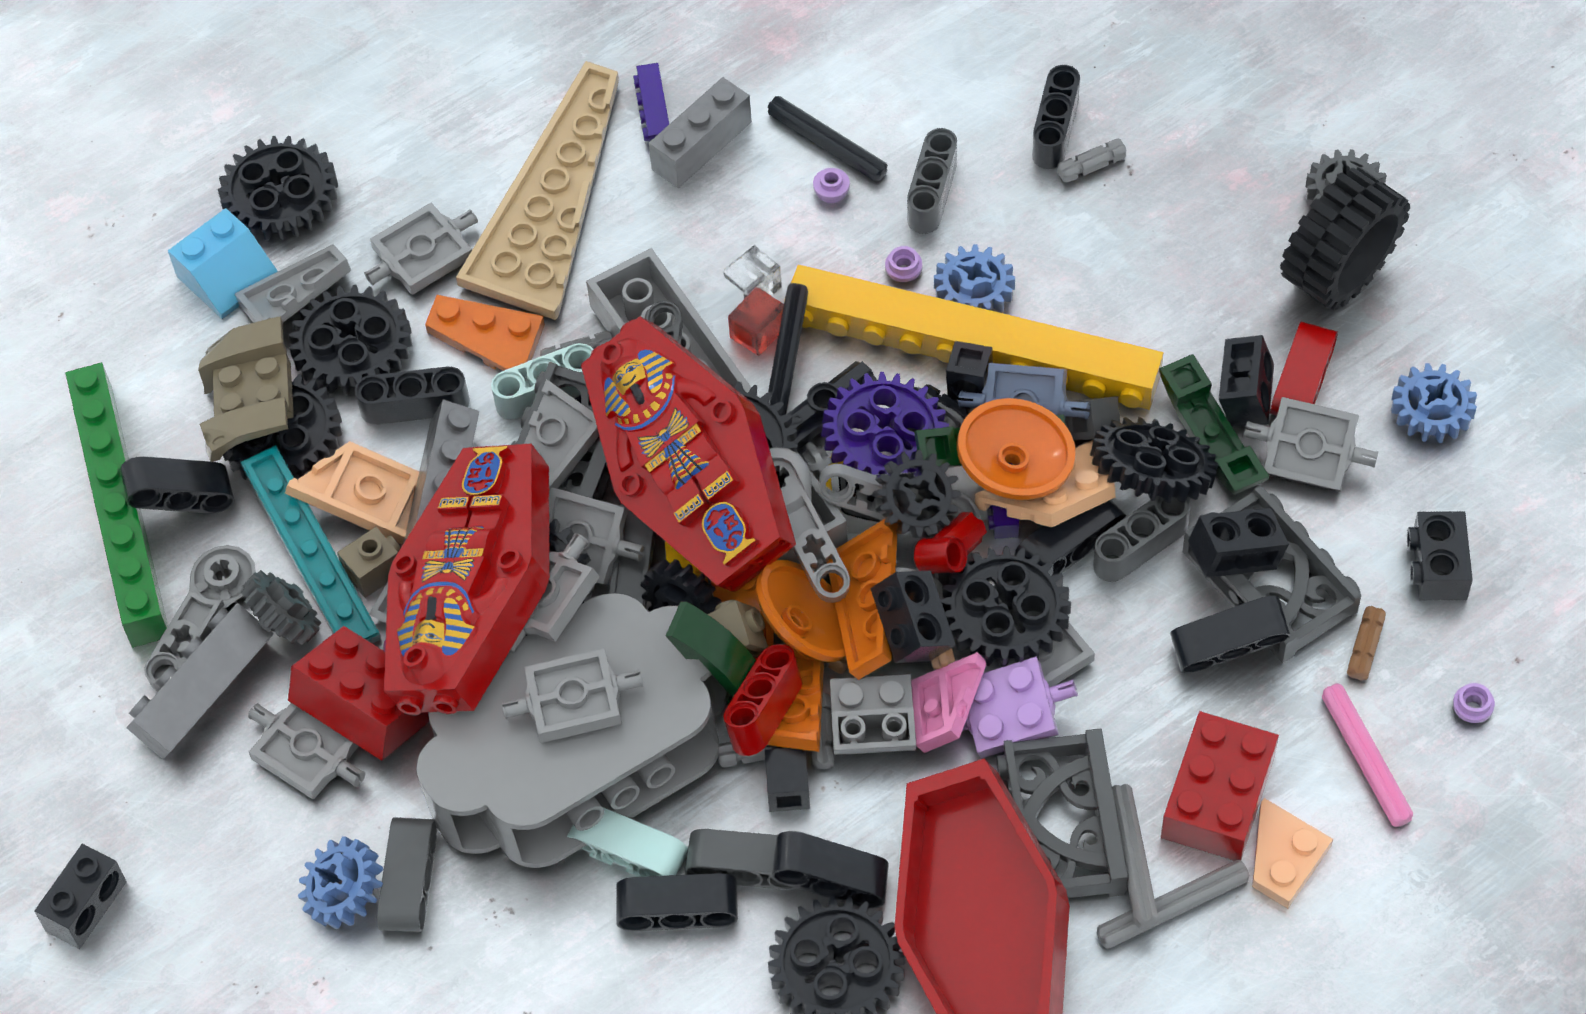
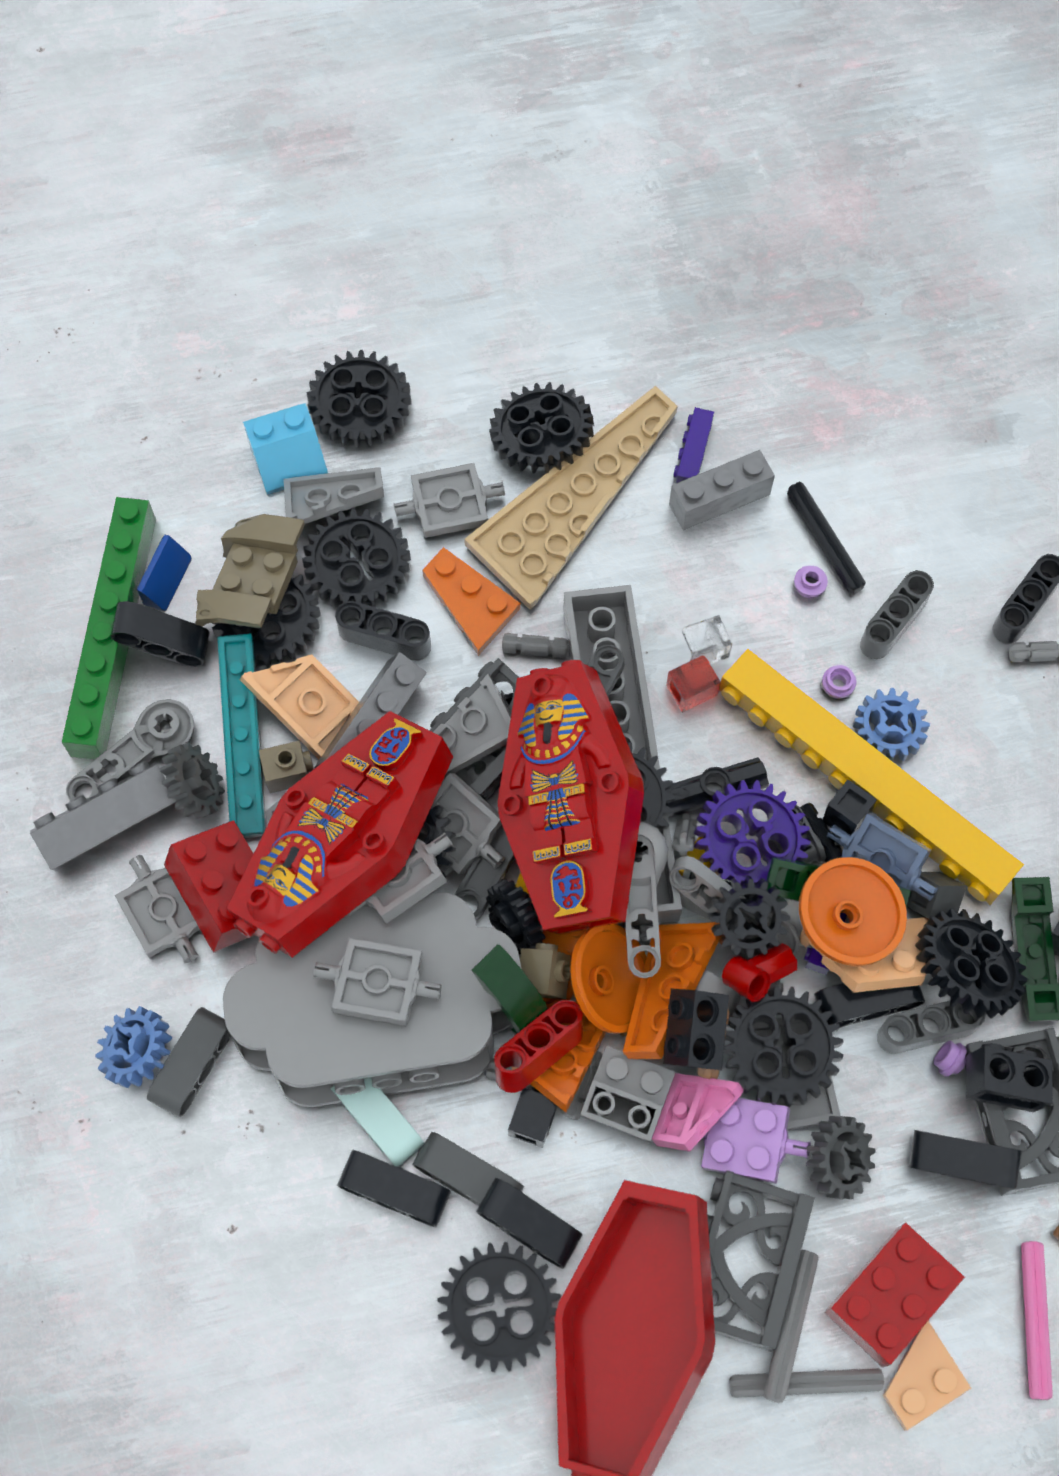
camera: 20 degrees right, 10 degrees up
light aqua beam [491,343,594,419] -> none
black axle [768,283,808,416] -> none
none -> blue slope [137,534,192,612]
none -> black gear [489,382,594,474]
none -> dark grey gear [806,1116,876,1199]
none -> lavender plate [934,1041,967,1077]

